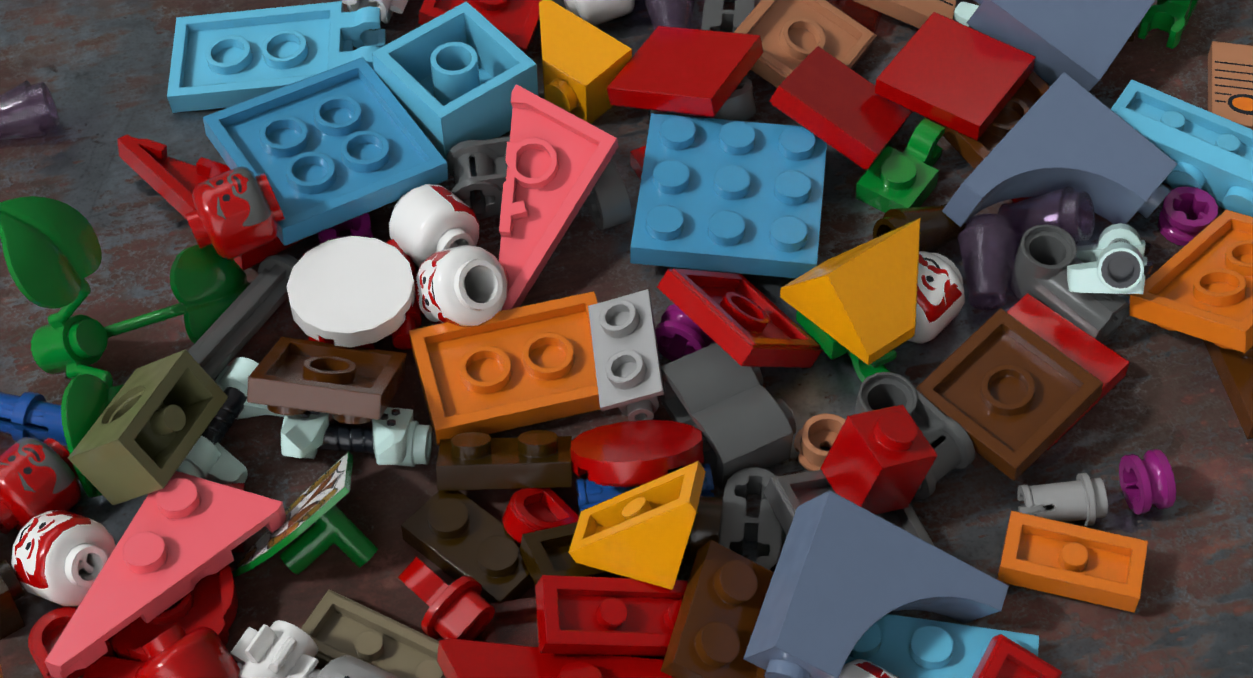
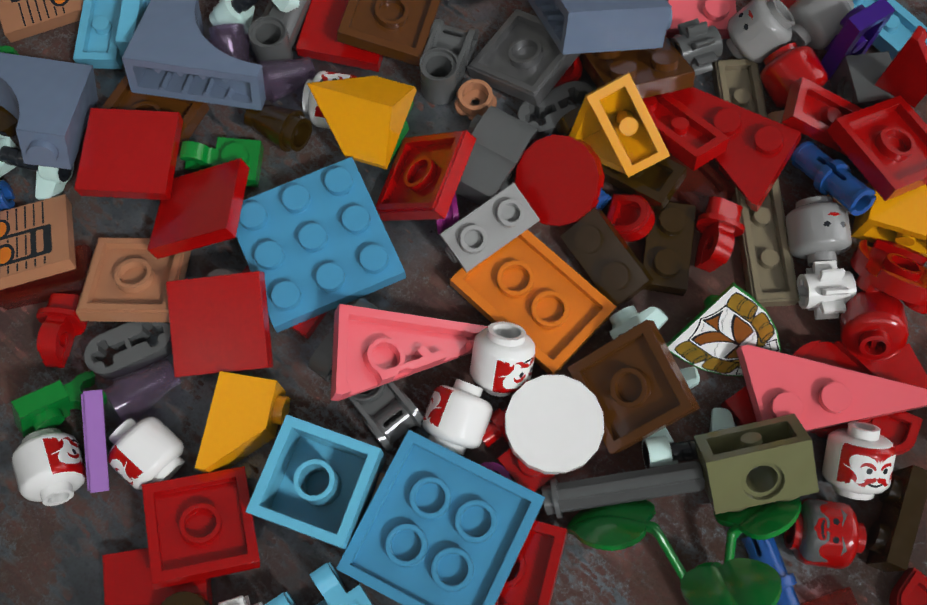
camera: 120 degrees left, 20 degrees up
red head [185,166,285,260] -> none
red brick [820,404,938,515] -> none

